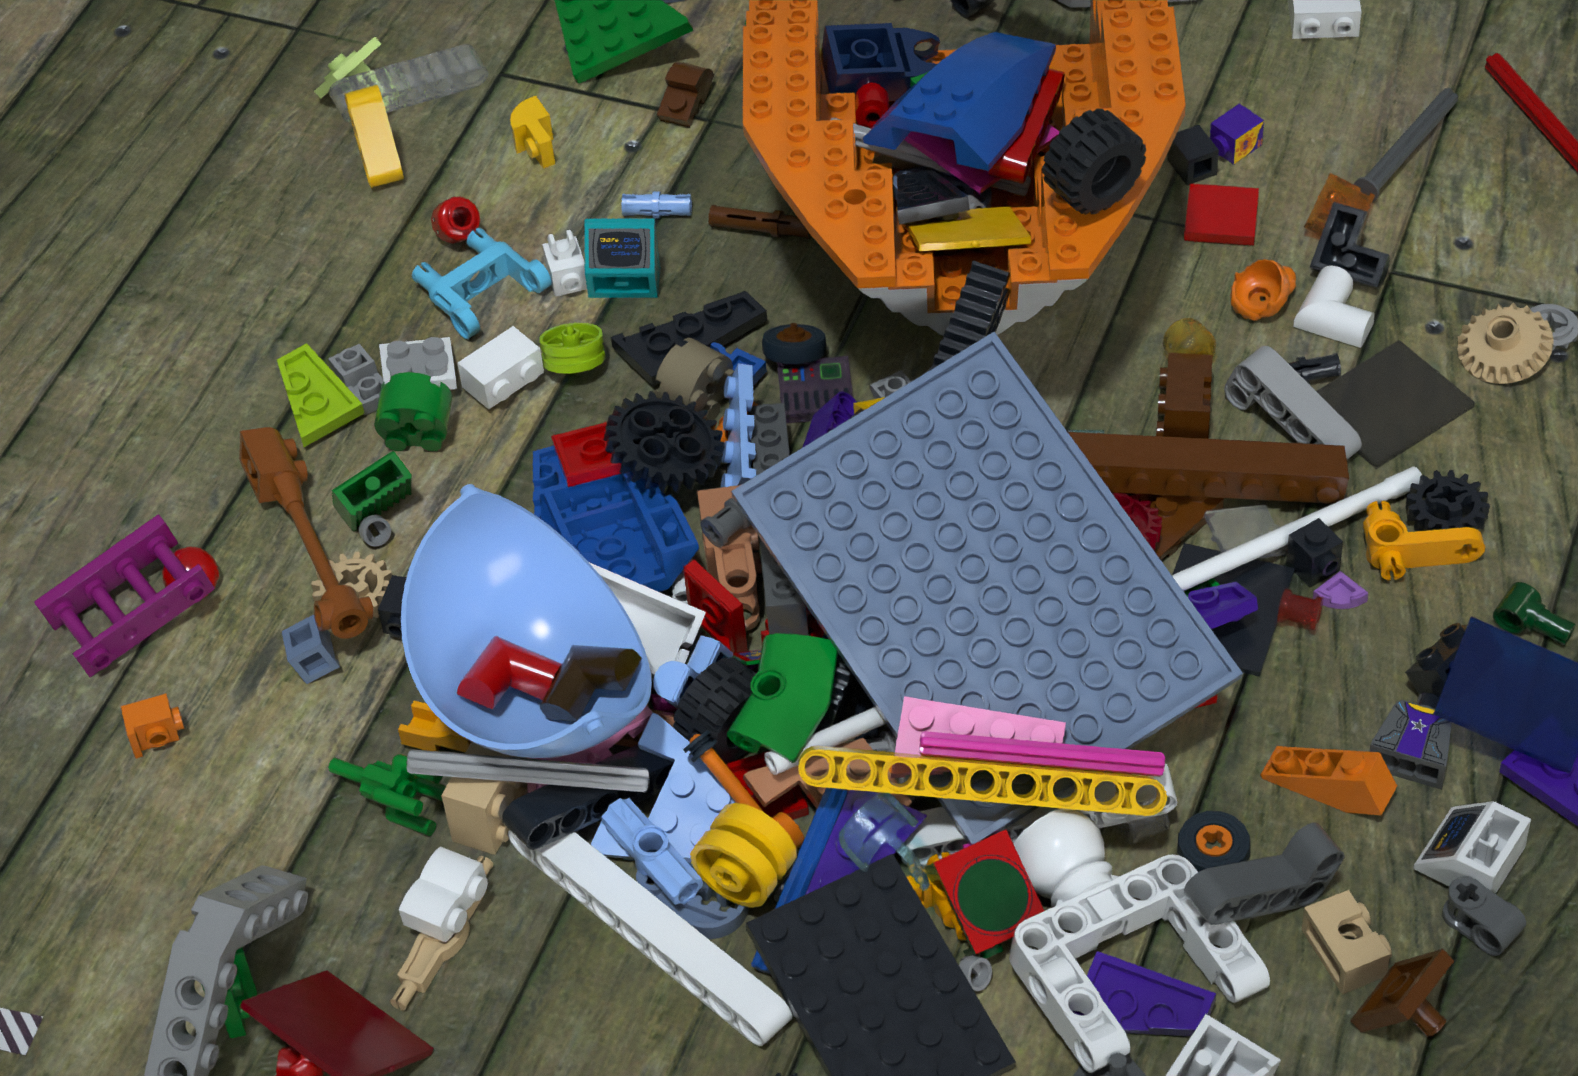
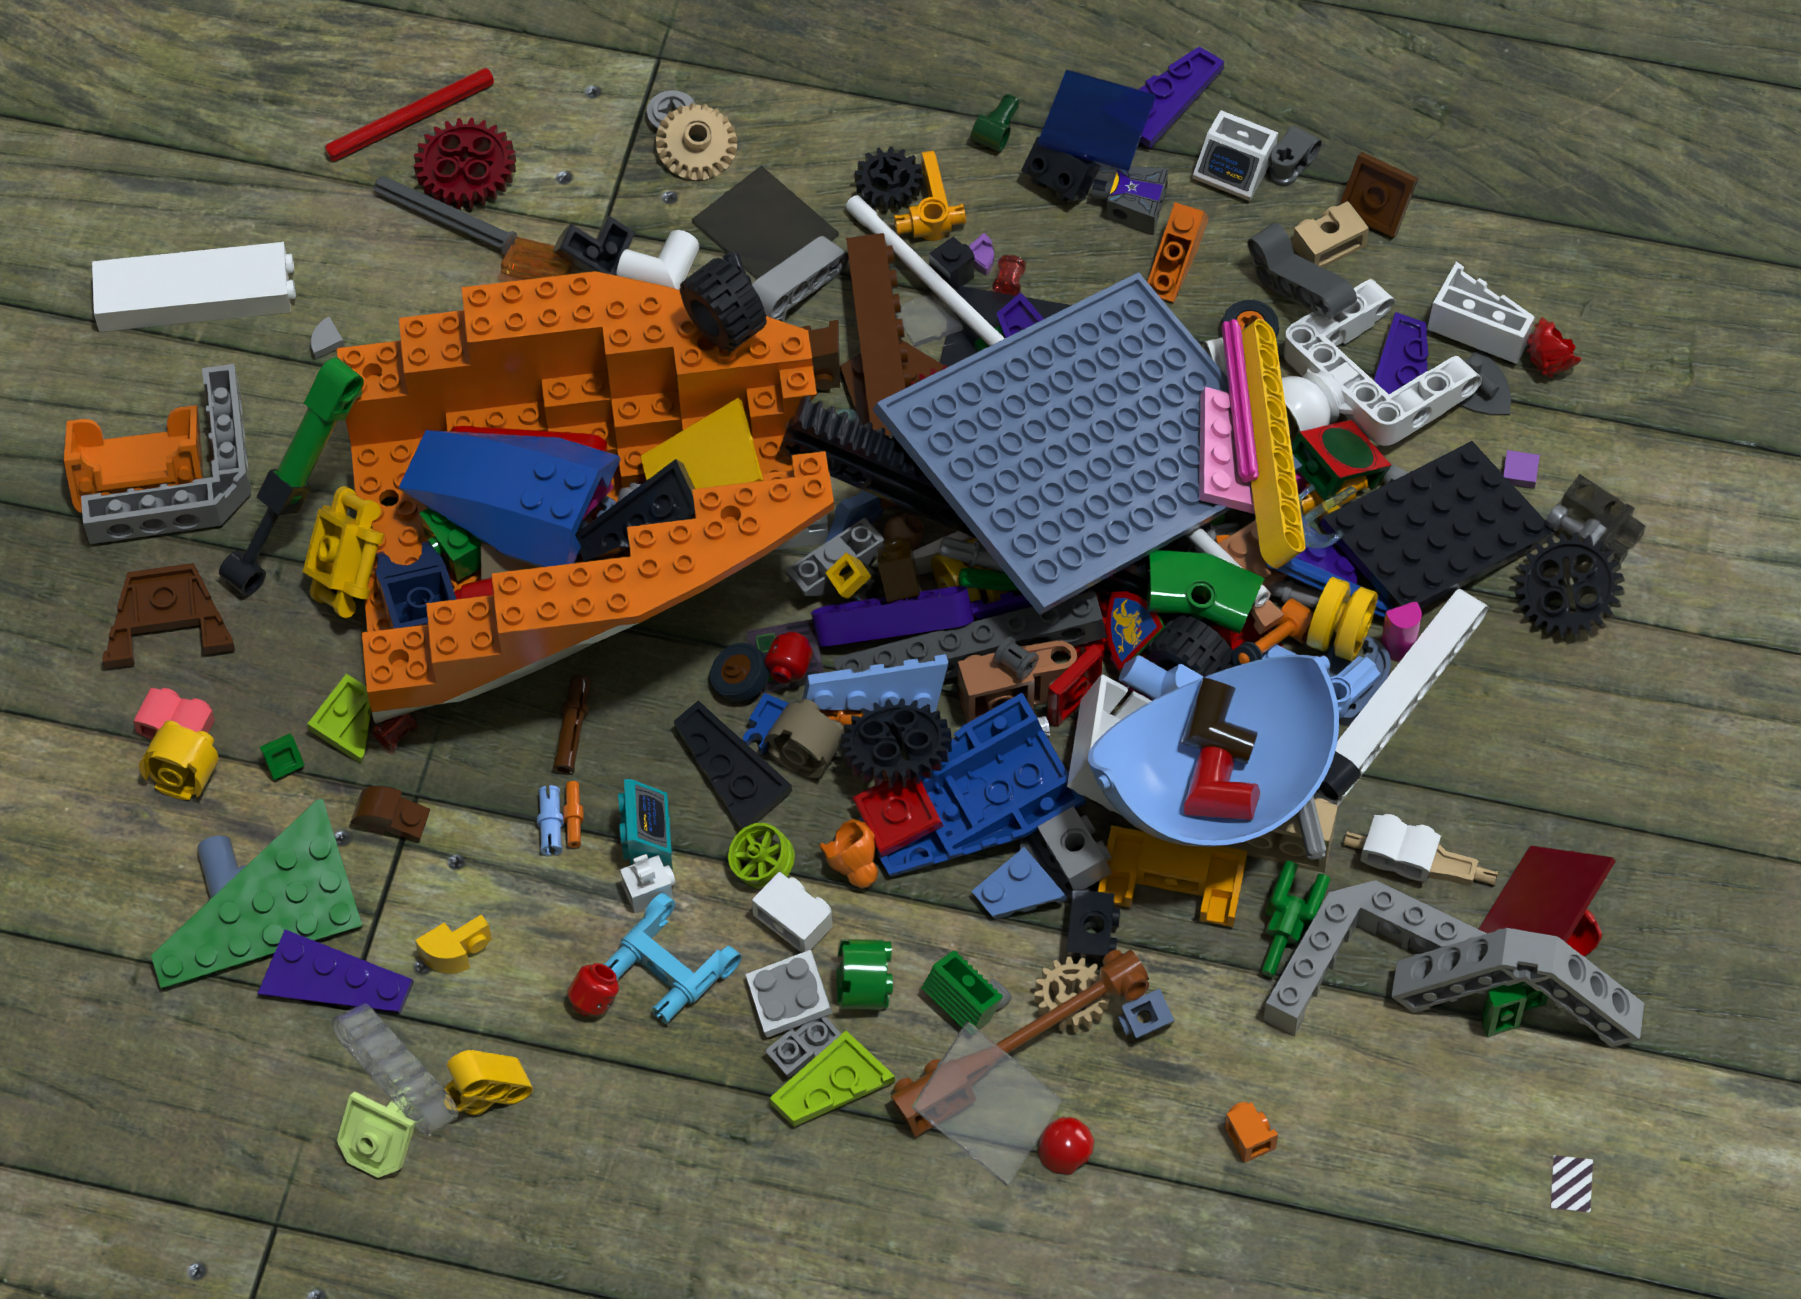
camera: 100 degrees left, 10 degrees up
magenta fence [34,514,215,677] -> none
none -> dark purple wing [257,929,414,1014]
none -> yellow brick [302,486,385,618]
none -> light grey tile [311,317,344,359]
none -> dark red gear [414,118,517,209]
none -> orange bar [563,781,584,848]
none -> red head [765,632,813,684]
none -> orange piece [819,818,878,889]
none -> clear piece [912,1022,1062,1186]
none -> light grey brick [1263,880,1487,1036]
none -> dark pink brick [1381,601,1422,662]

